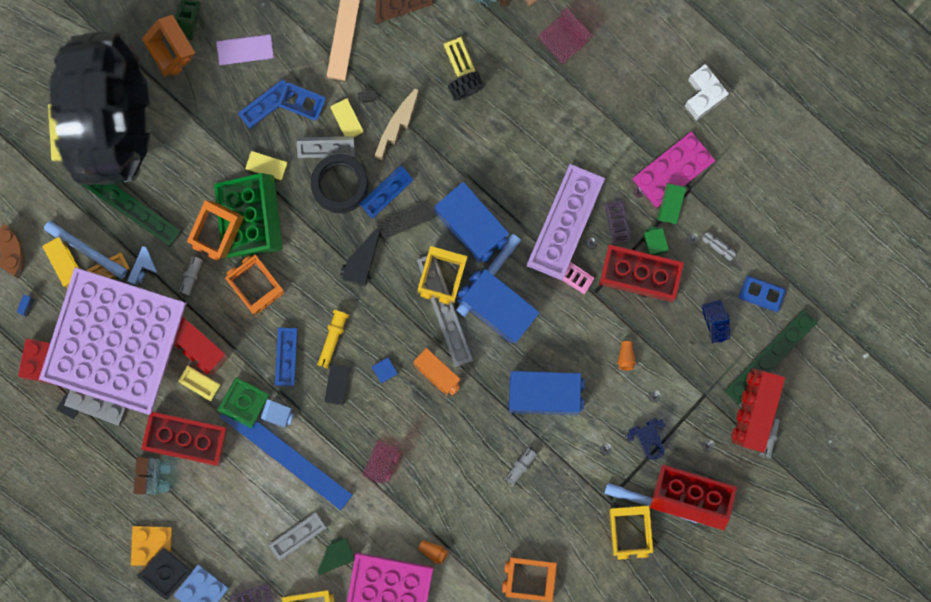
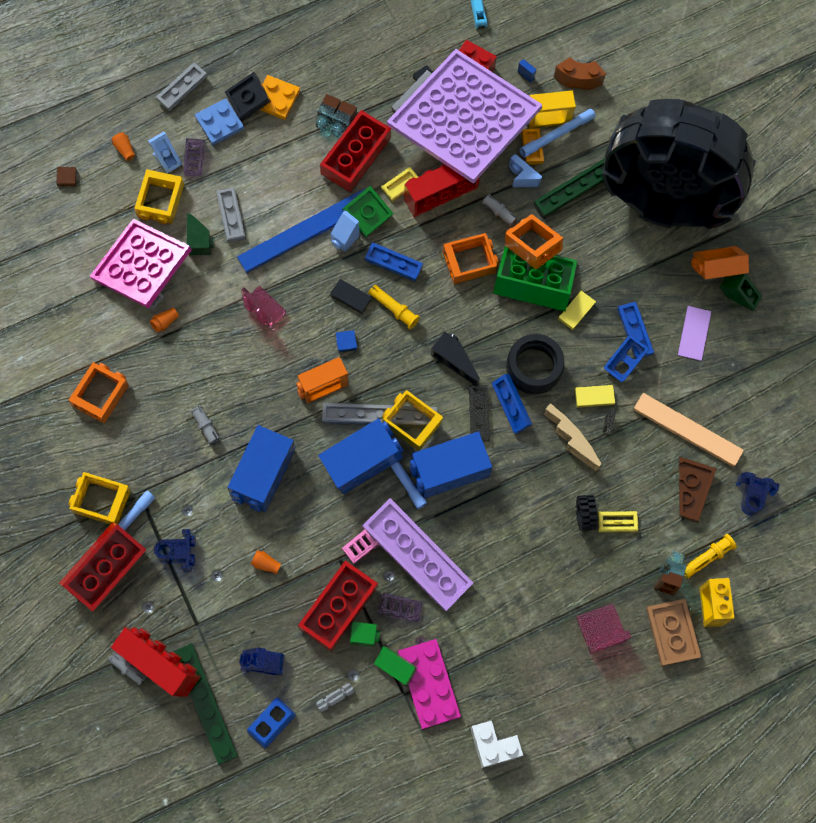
camera: 110 degrees right, 10 degrees down
light grey plate [297,136,355,158] -> none

